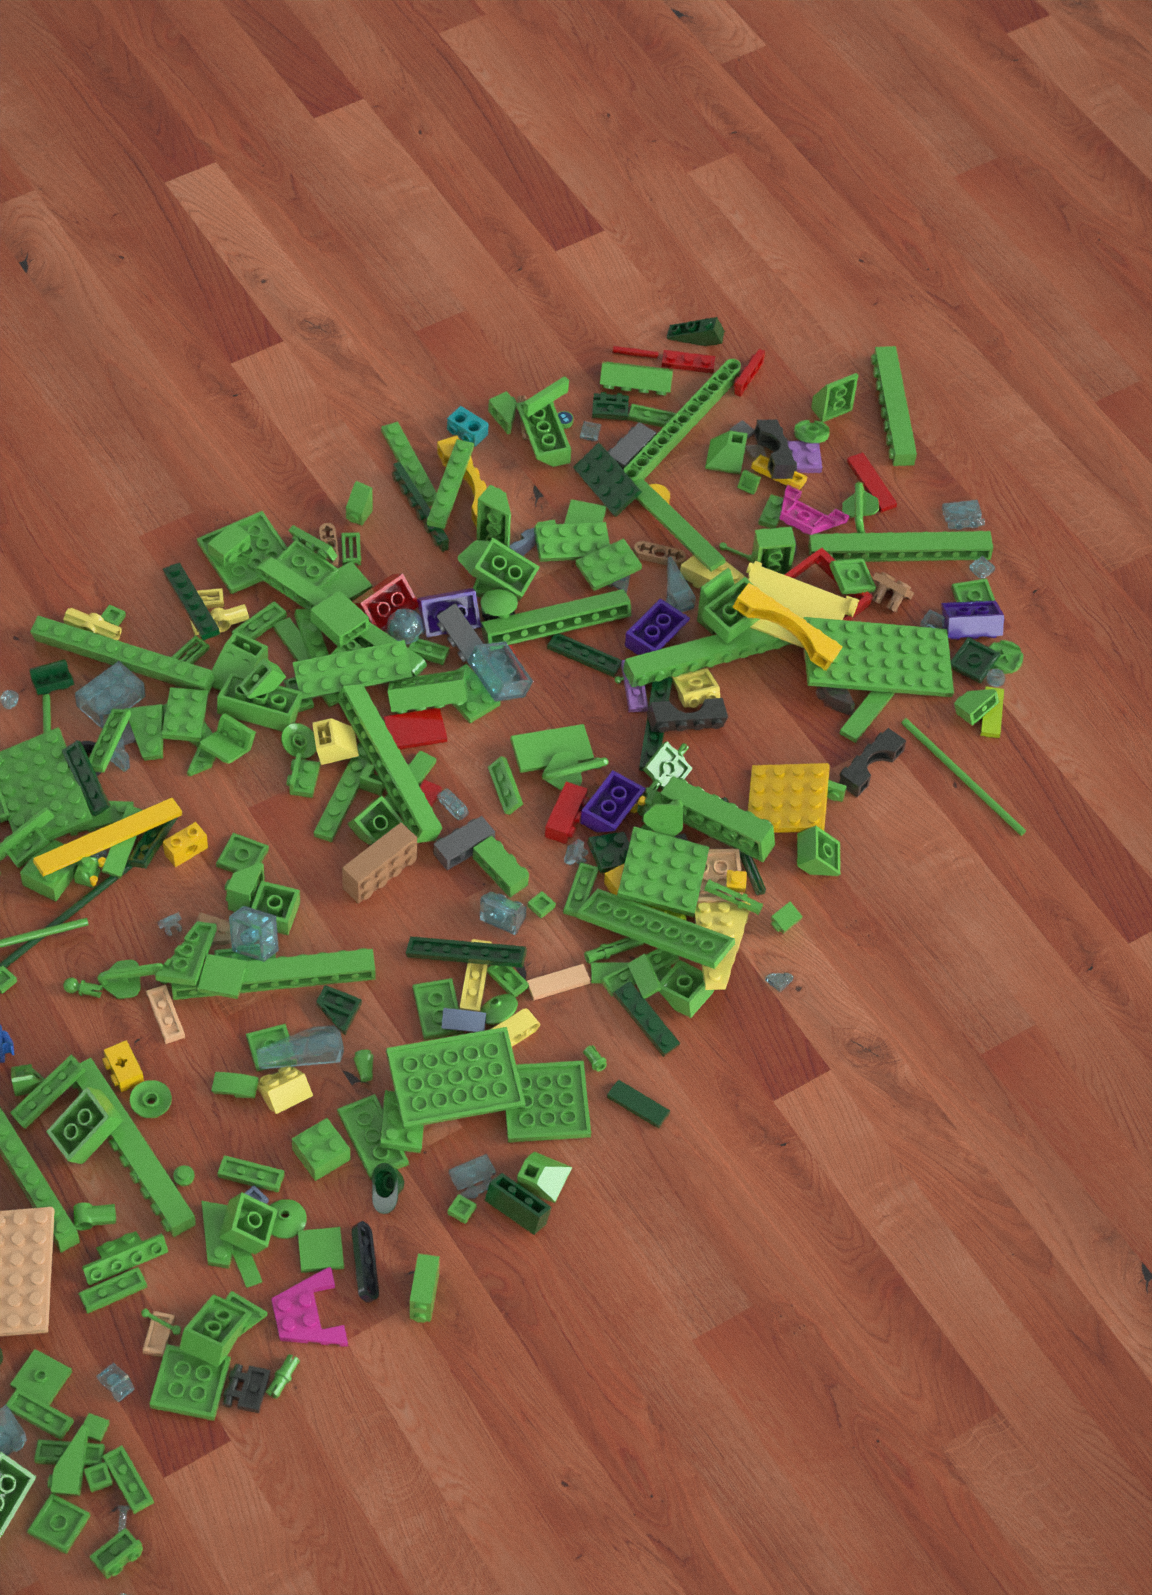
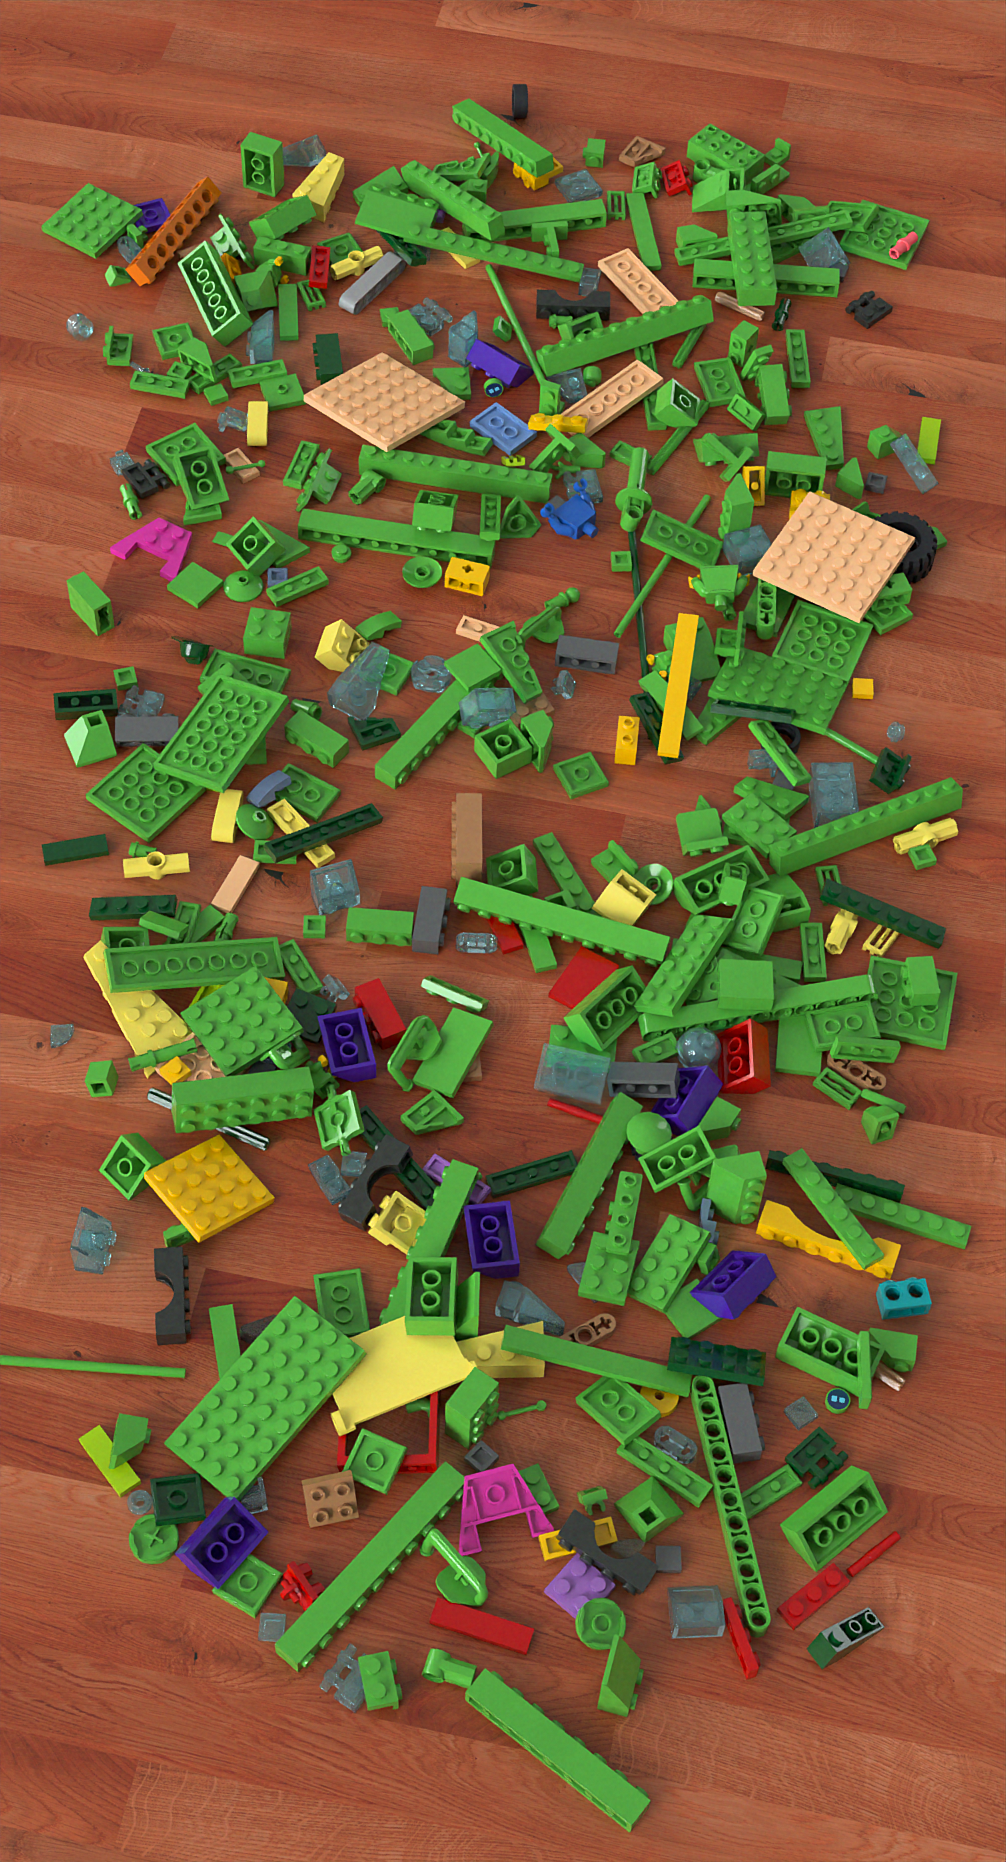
camera: 135 degrees right, 0 degrees up
black plate [351,1221,379,1303] -> none
yellow arch [733,583,842,671] -> none
none -> clear light blue slope [70,1207,116,1274]
none -> clear light blue tile [109,450,135,476]
none -> dark grey brick [115,713,180,747]
none -> light yellow piece [123,851,190,880]
none -> light yellow beam [247,401,268,446]
none -> red hips [280,1561,325,1611]
none -> bright green brick [284,710,349,768]
none -> clear light blue slope [308,1155,351,1205]
none -> bright green tile [313,1268,370,1338]
none -> clear light blue plate [340,1151,367,1177]
none -> bright green bracket [358,1651,403,1711]
none -> bright green wing [401,1090,464,1135]
none -> clear light blue plate [411,655,452,693]
none -> bright green piece [422,1649,477,1689]
none -> dark grey brick [555,635,619,675]
none -> bright green plate [576,1376,661,1446]
none -> bright green bracket [605,1171,643,1255]
none -> bright green plate [616,1436,713,1508]
none -> clear light blue beam [654,1426,697,1464]
none -> clear light blue slope [667,1585,725,1639]
none -> dark purple slope [690,1250,777,1319]
none -> bright green slope [698,1097,742,1141]
none -> bright green tile [722,885,786,957]
none -> bright green tile [861,1088,907,1115]

